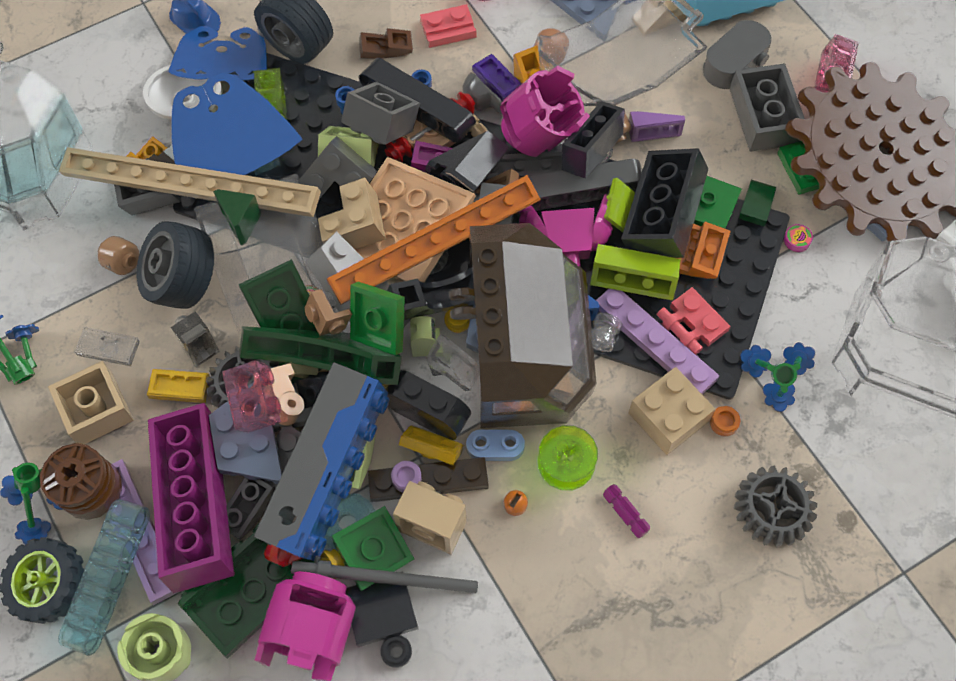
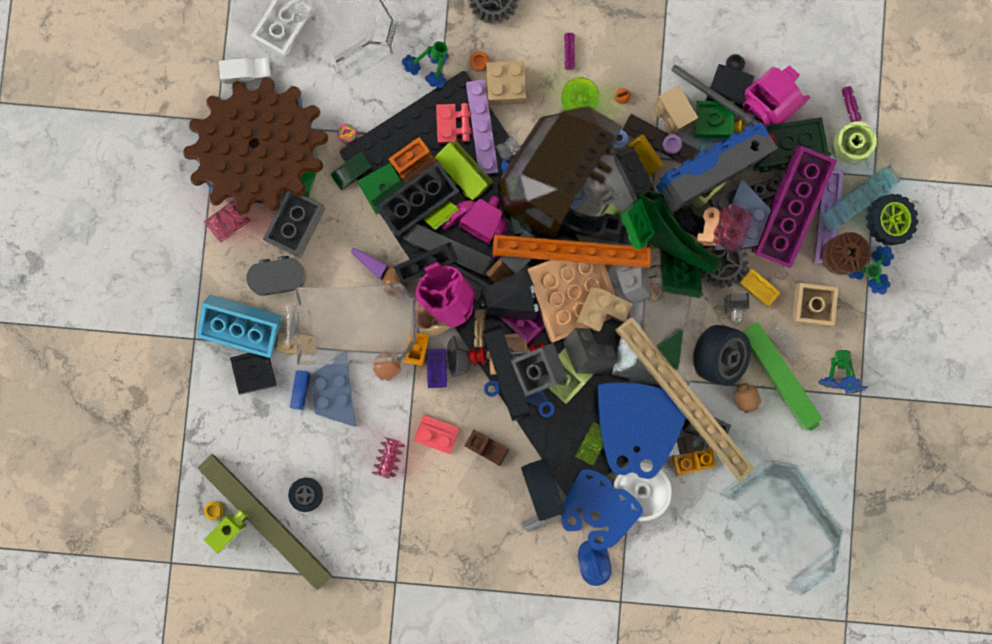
camera: 145 degrees left, 20 degrees up
medium nougat bracket [305,289,352,336] -> none
none -> bright green brick [742,322,823,431]

